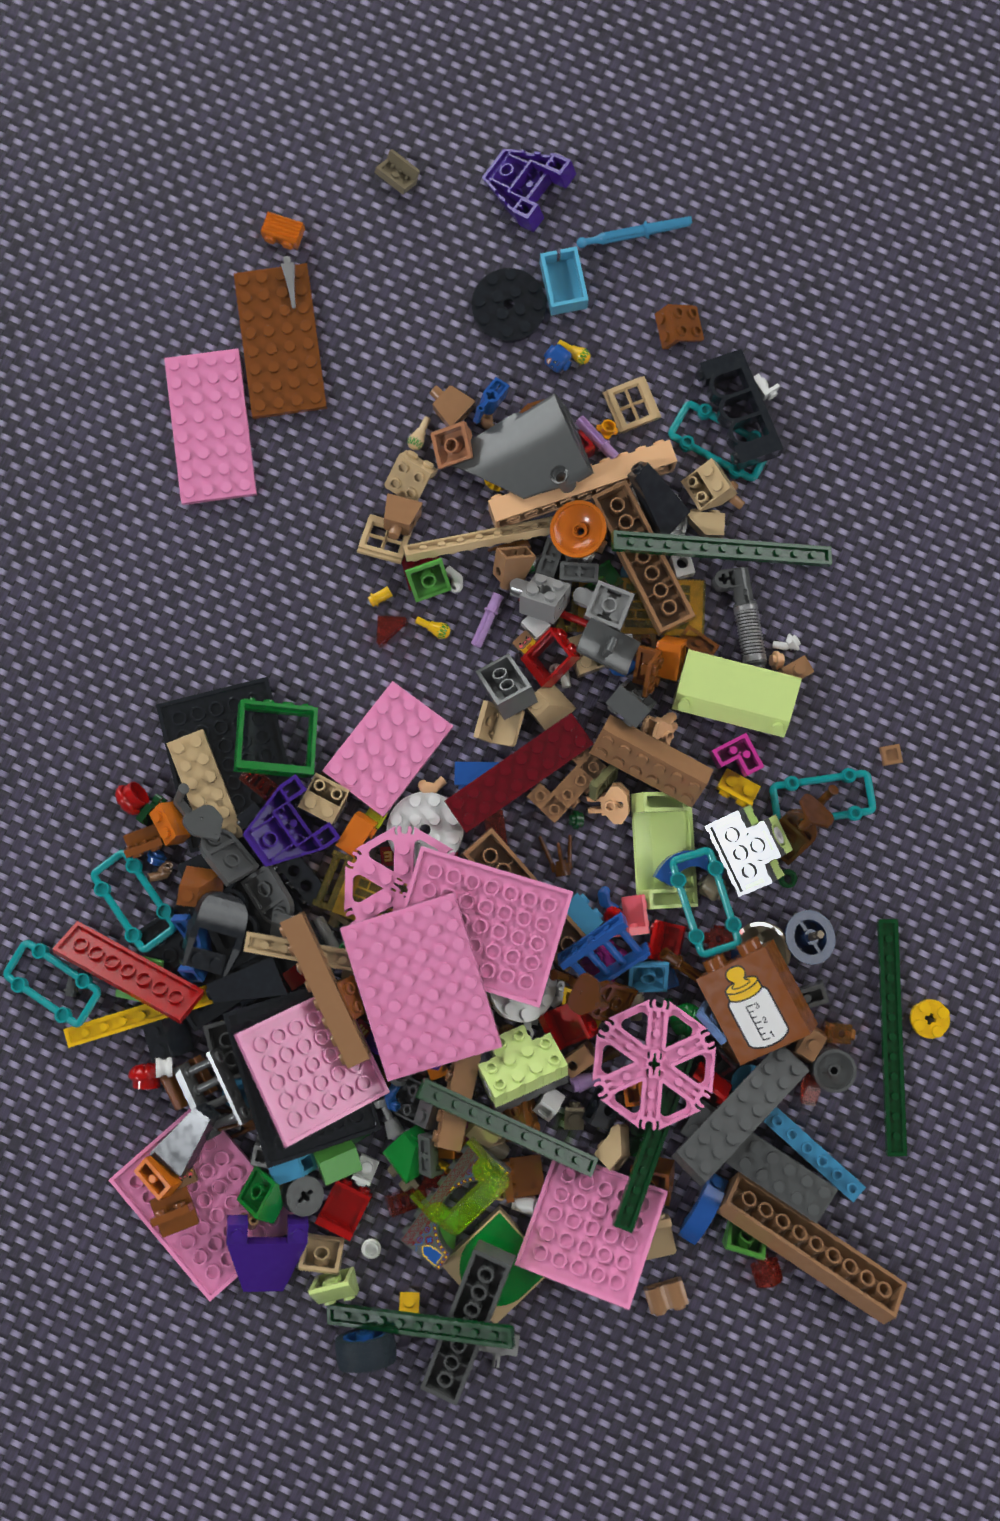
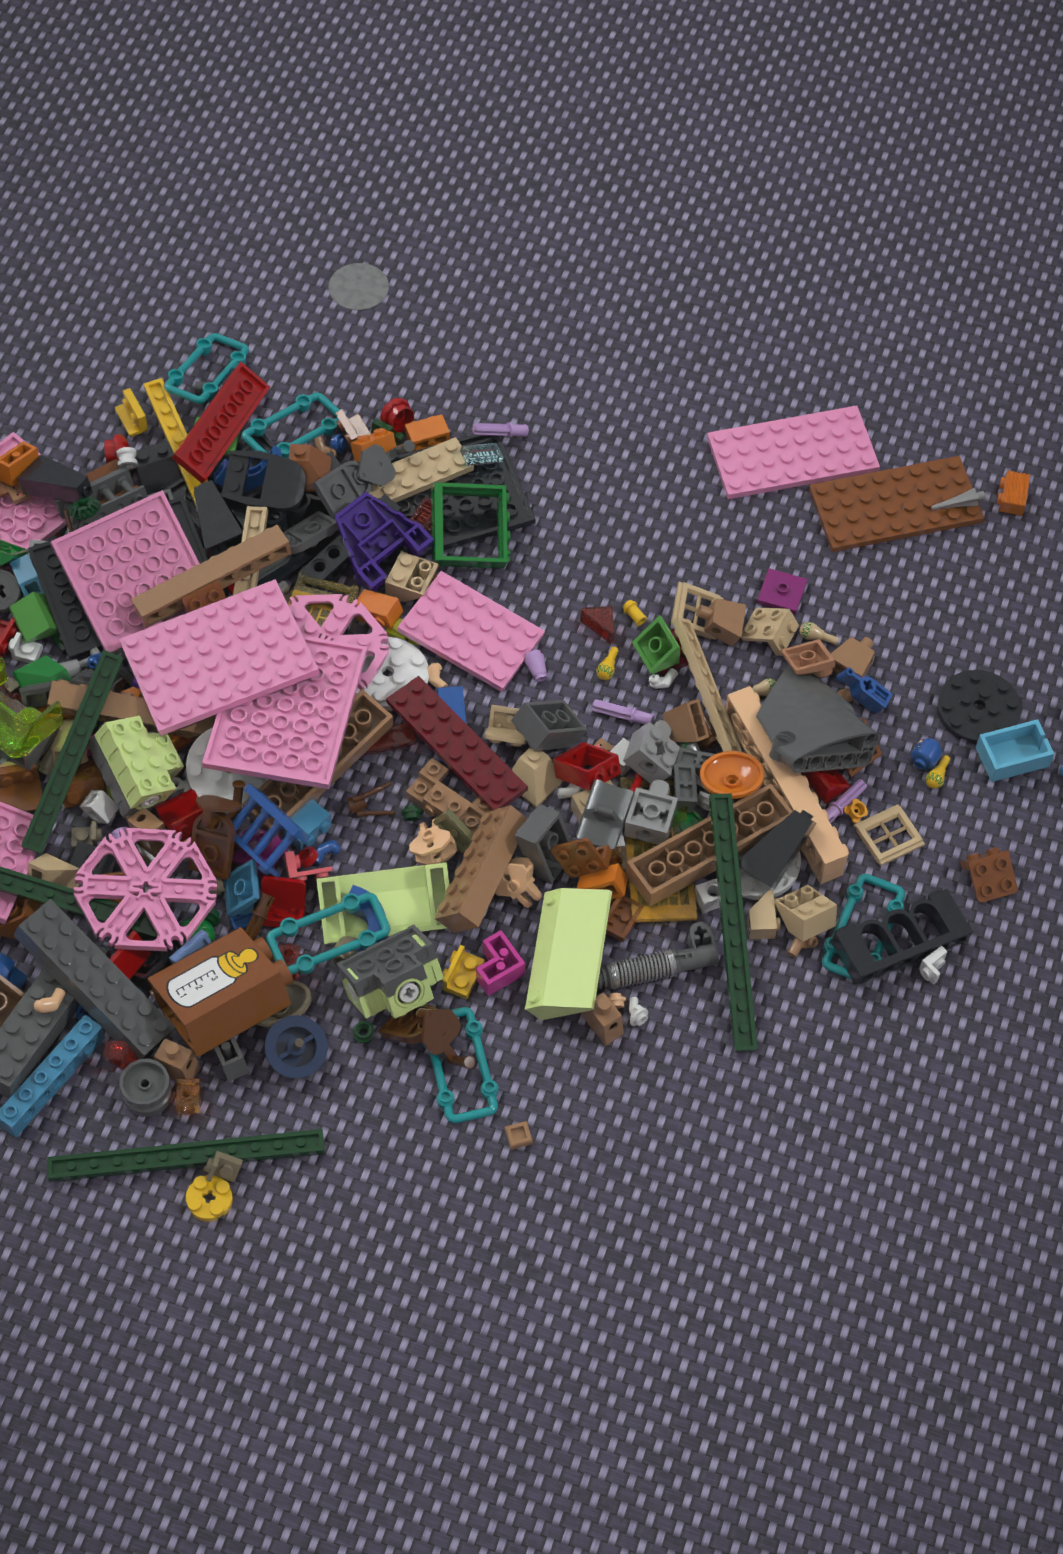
camera: 80 degrees right, 25 degrees down
none -> light nougat arm [34,988,66,1013]
none -> dark green gear [68,497,101,519]
none -> yellow bracket [115,388,148,437]
none -> dark tan bracket [204,1151,243,1182]
none -> orange brick [405,414,450,451]
none -> clear light blue tile [460,443,504,466]
none -> lavender axle [472,422,529,438]
none -> lavender cone [524,650,548,682]
none -> tan piece [752,678,776,696]
none -> magenta plate [757,568,807,615]

